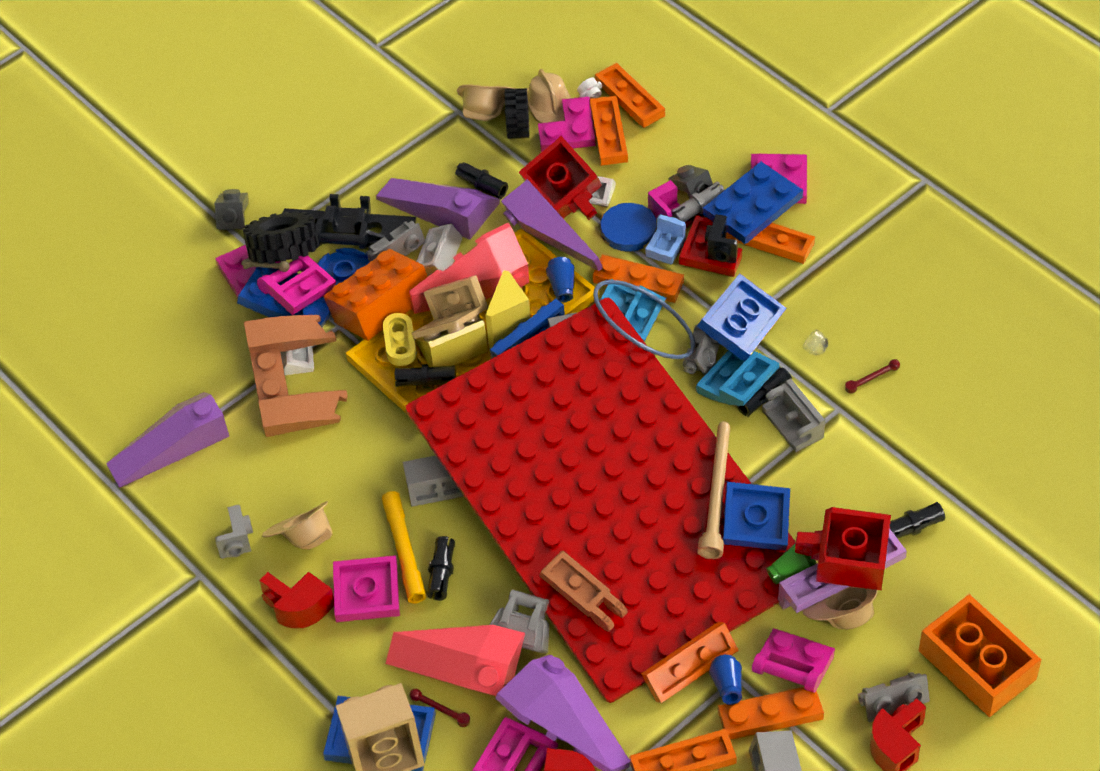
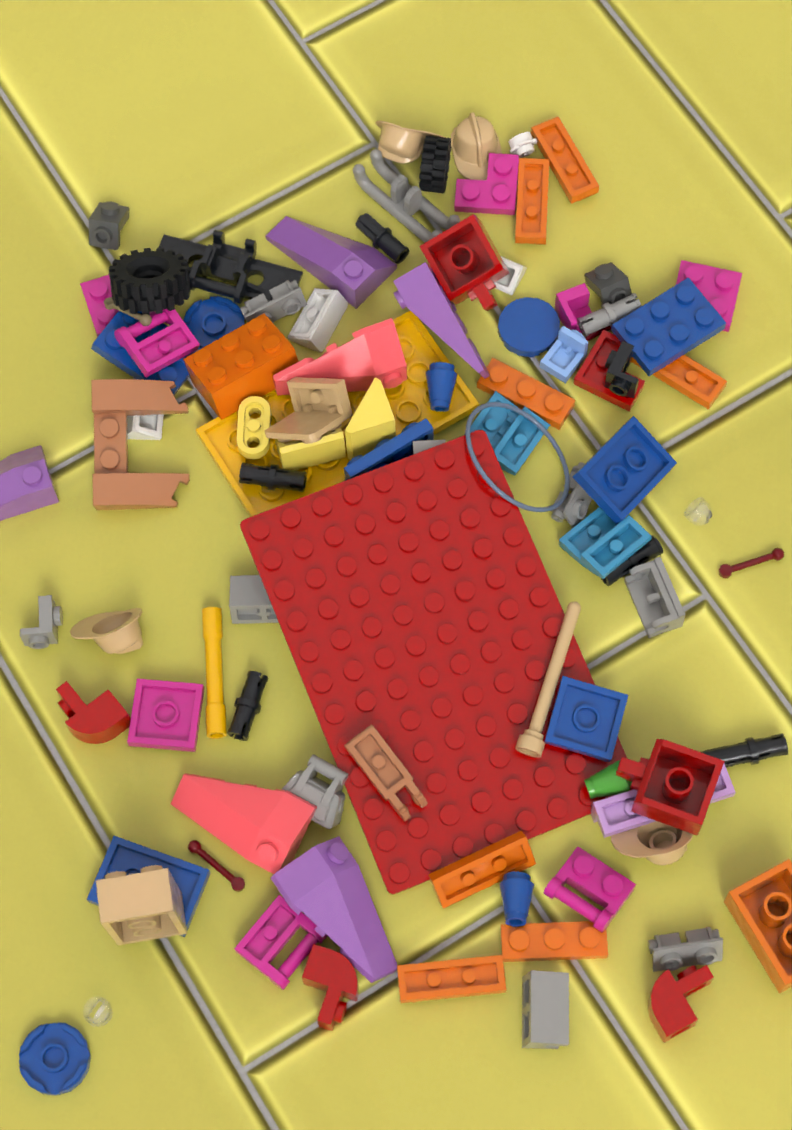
camera: 10 degrees right, 15 degrees up
none -> light grey piece [353,149,460,243]

